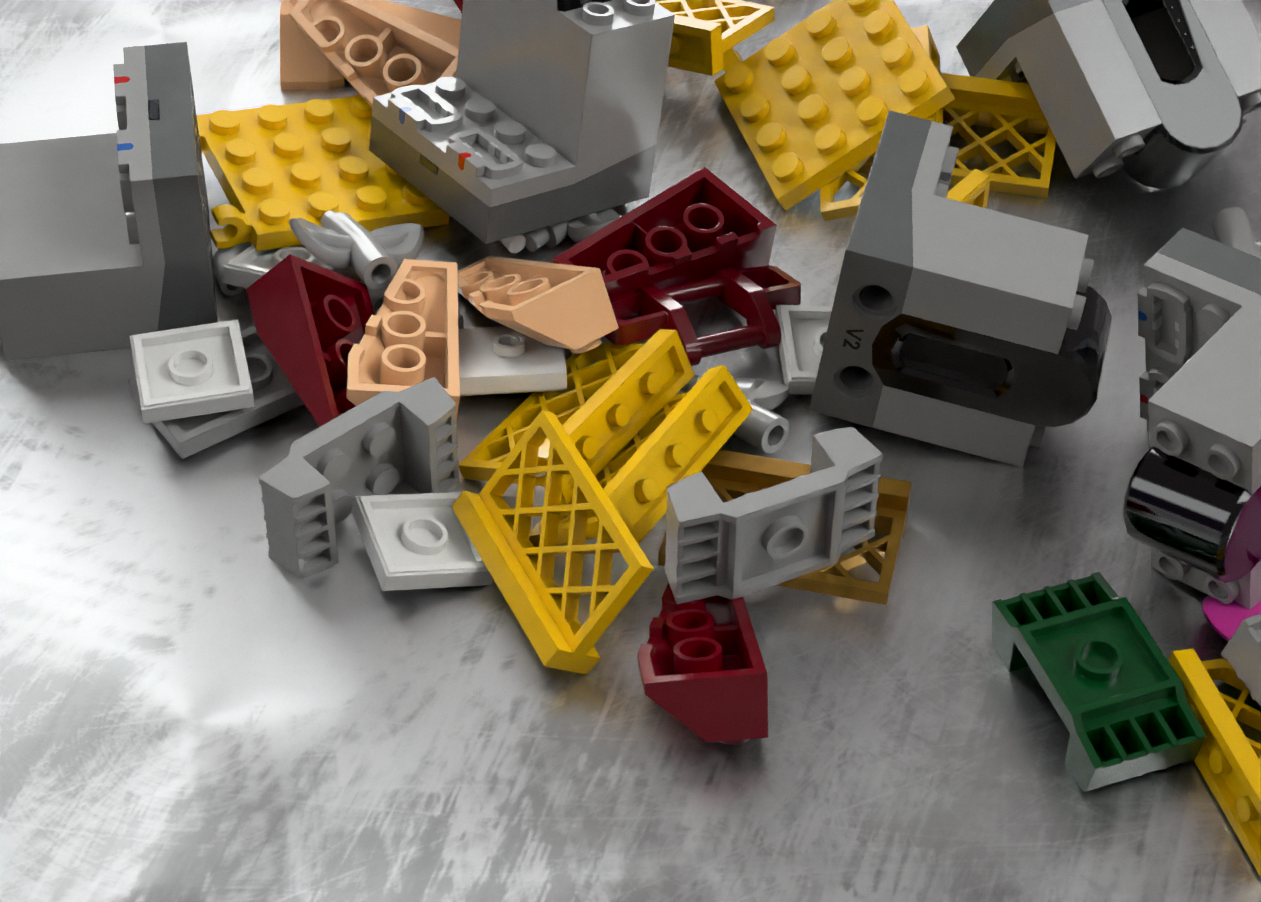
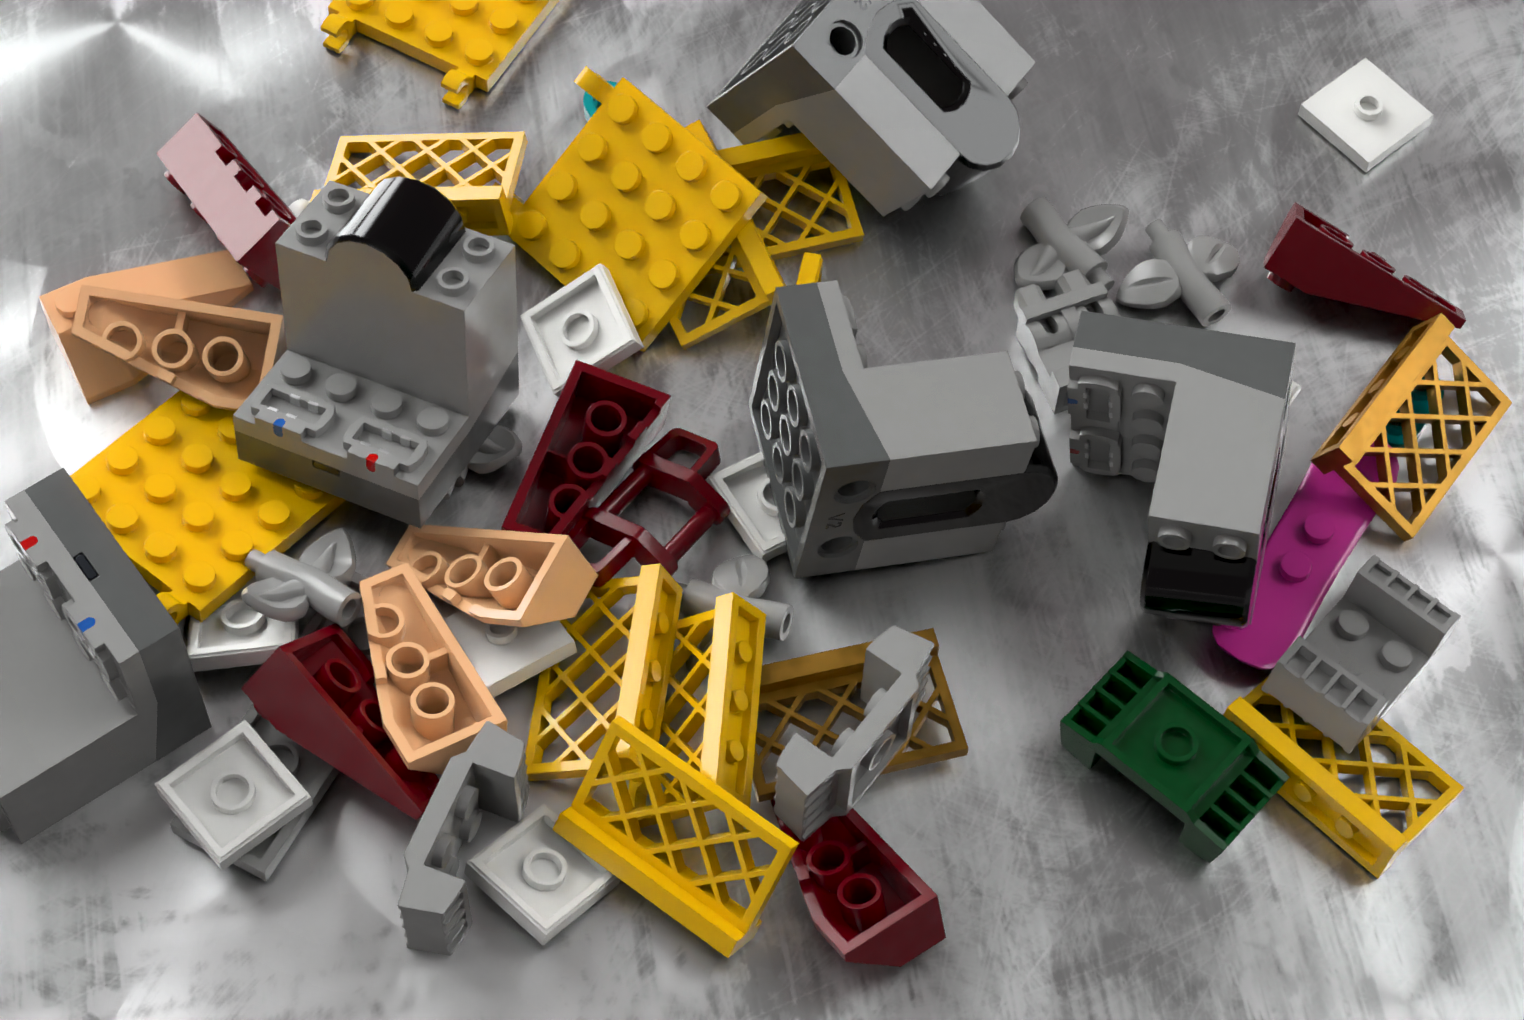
camera: 30 degrees left, 15 degrees up
none -> white plate [520,263,644,397]

